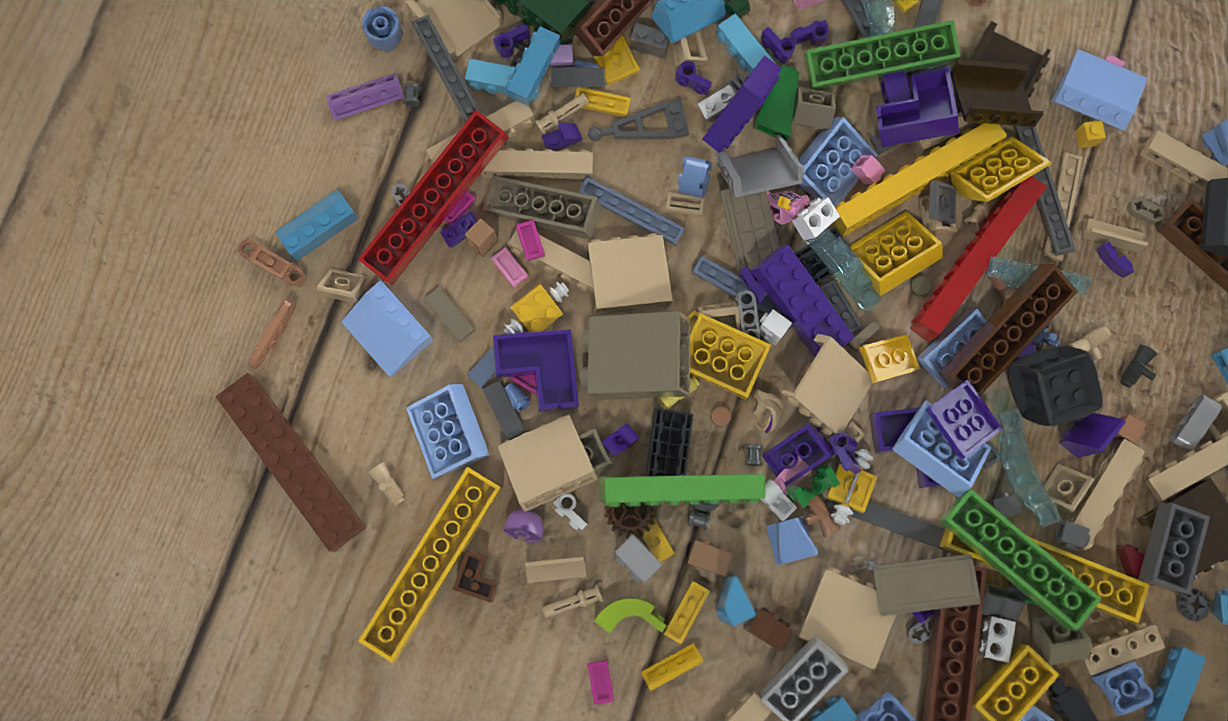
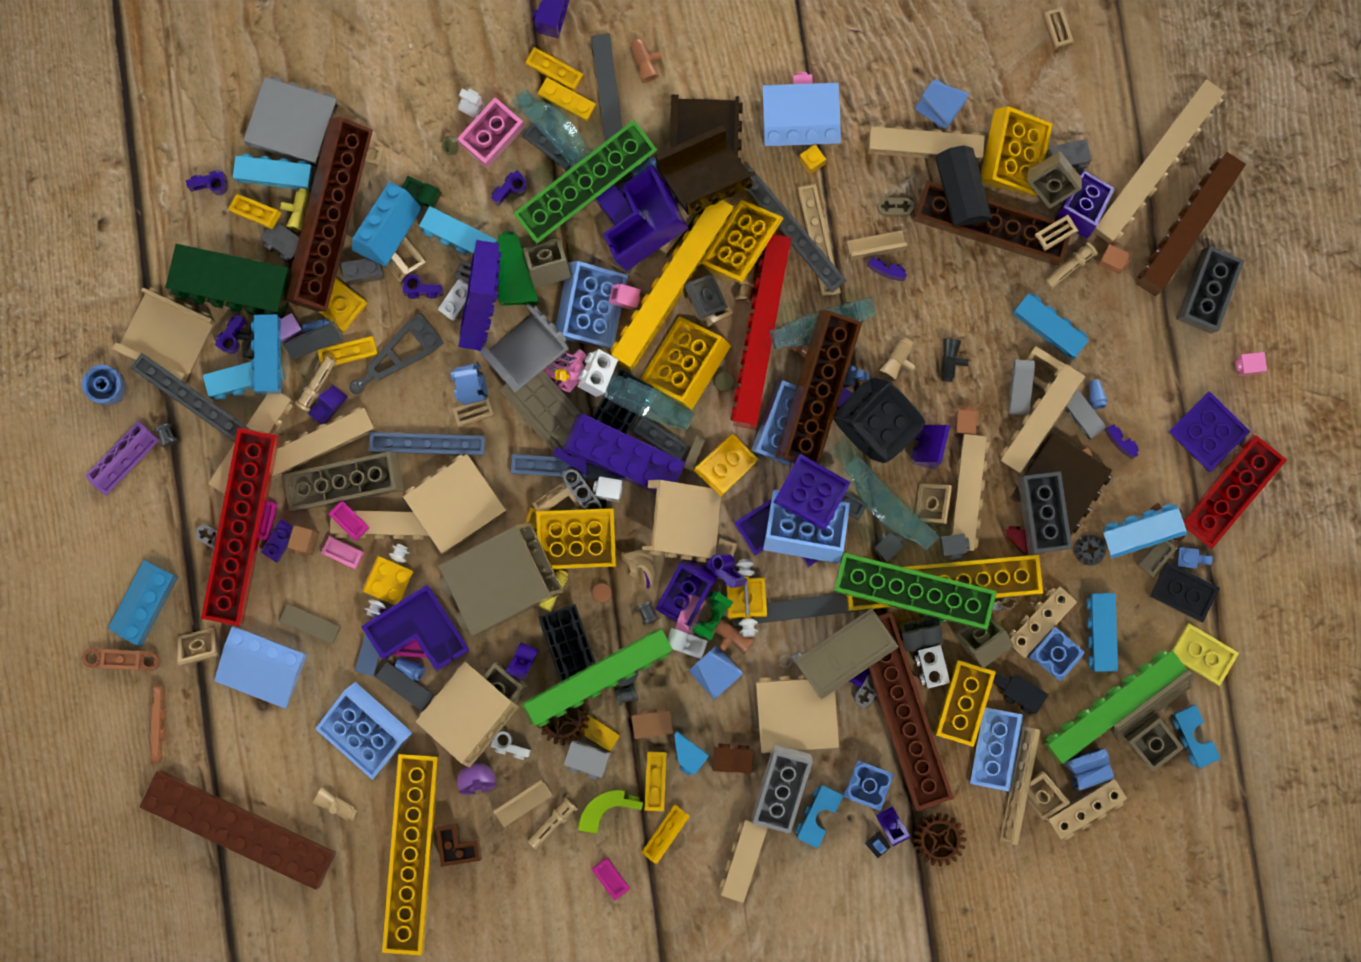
camera: 25 degrees left, 5 degrees up
dark purple plate [760,27,796,65] -> none

